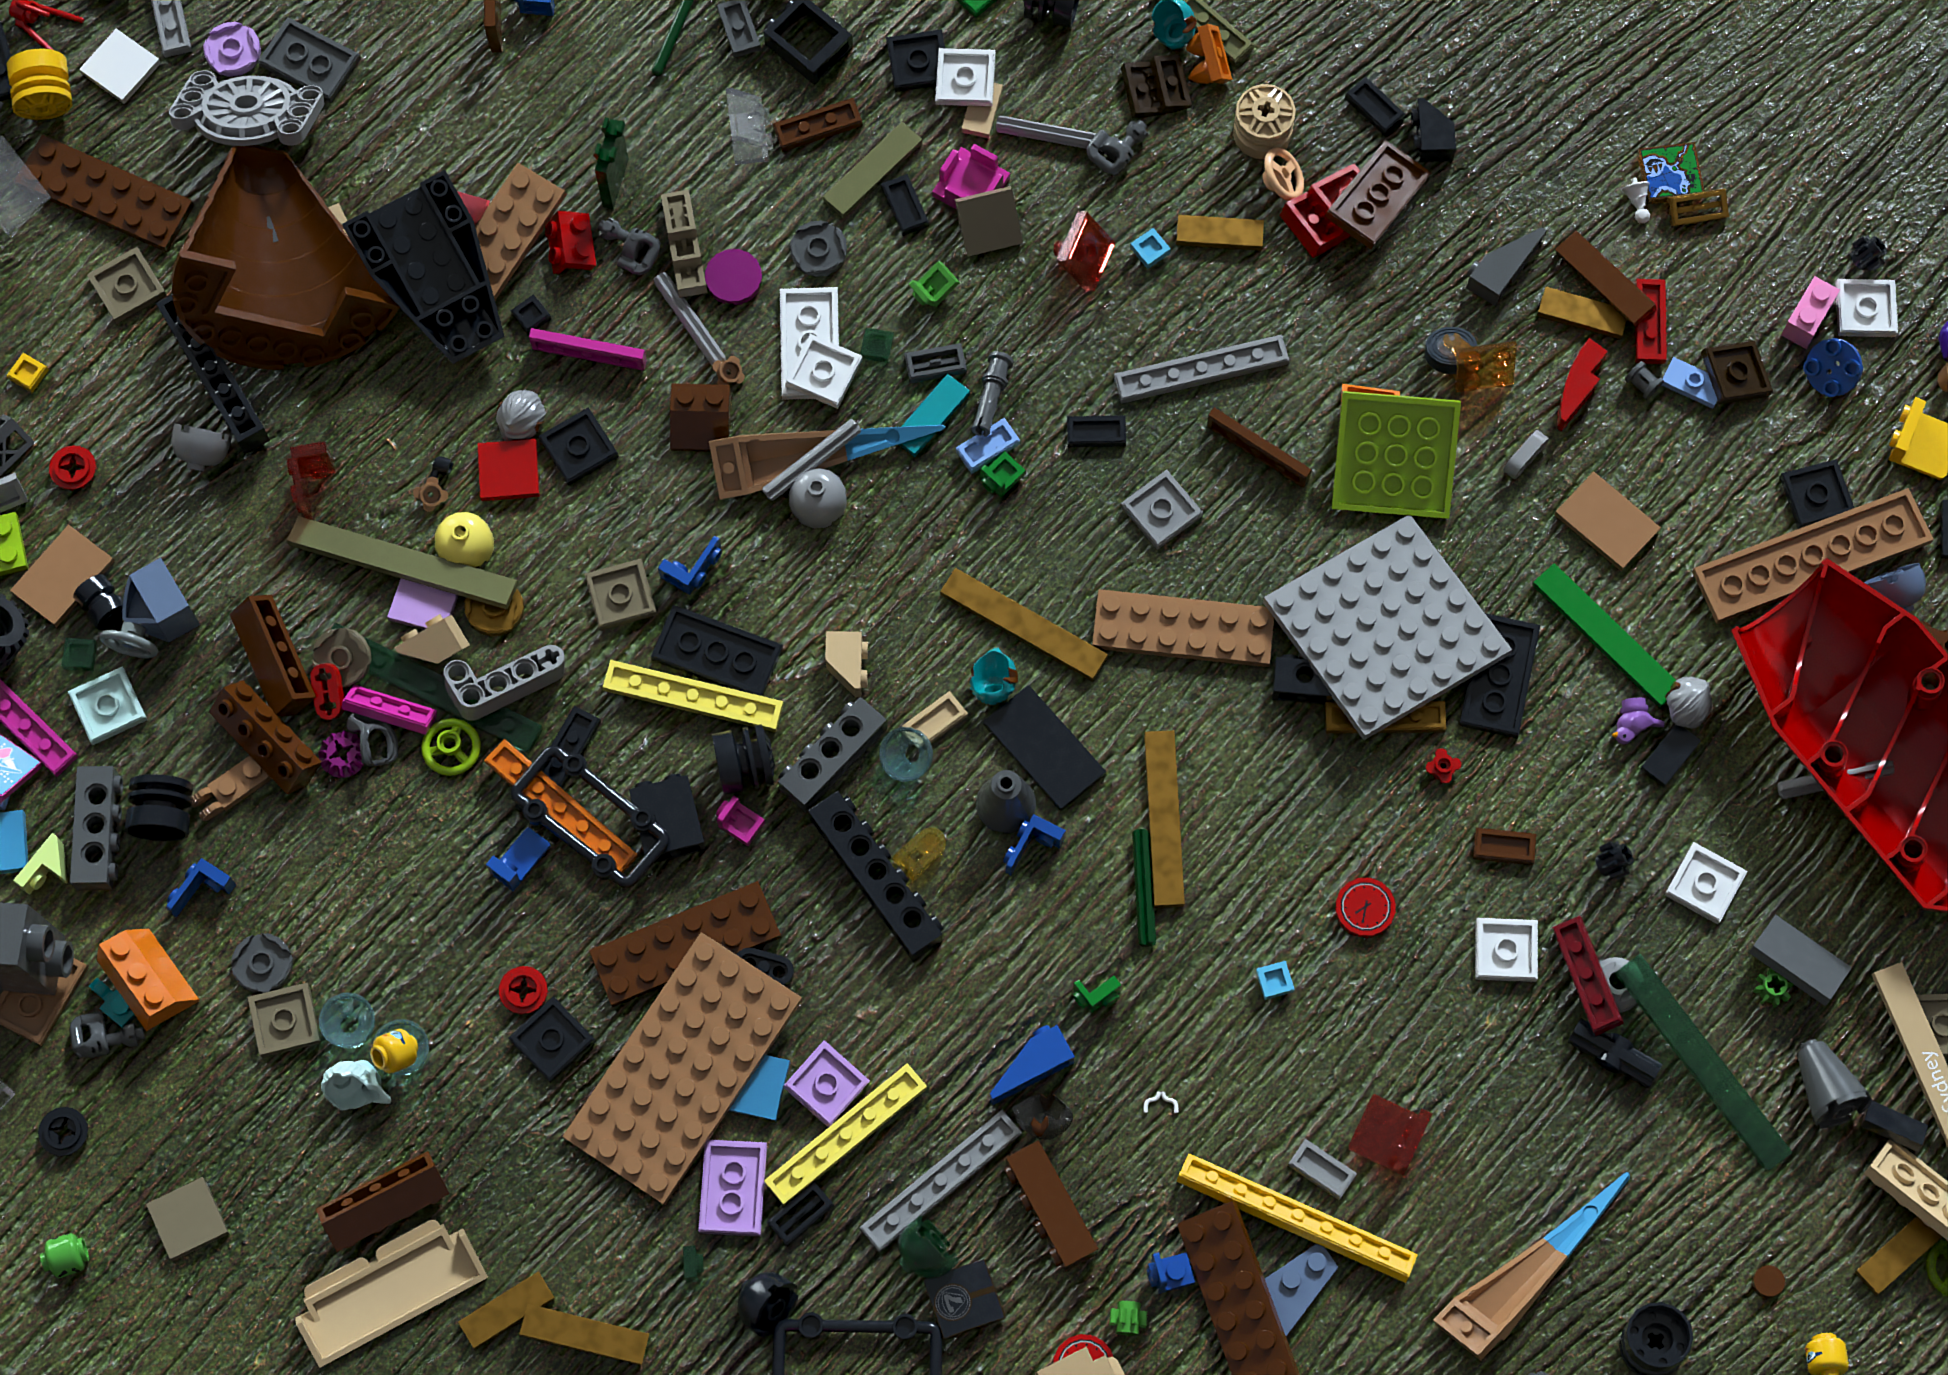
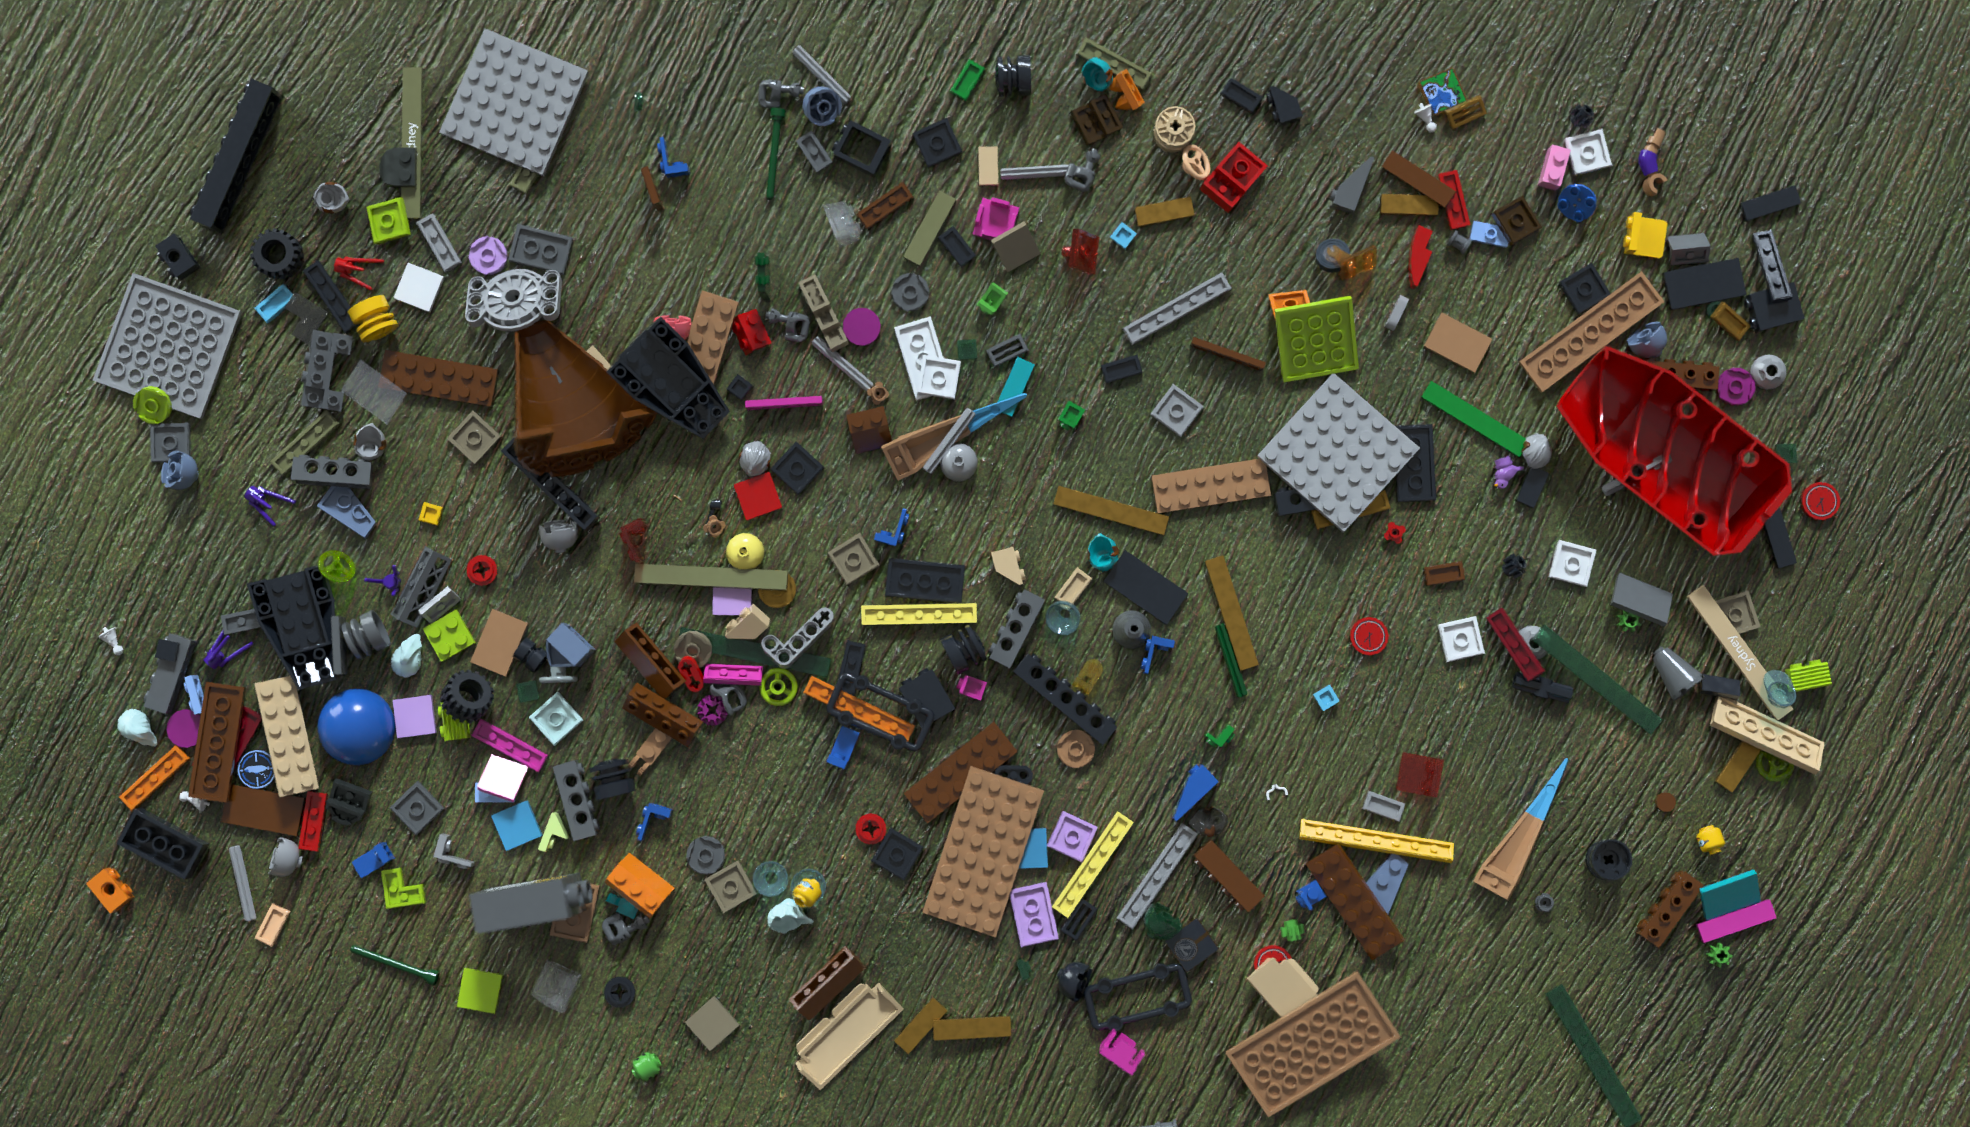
camera: 15 degrees left, 15 degrees up
white plate [935,48,996,106] -> none
light blue plate [956,418,1020,474] -> none
dark grey pin [971,351,1014,436] -> none
tile [1324,140,1432,249] -> none
none -> medium nougat tile [1057,730,1095,768]

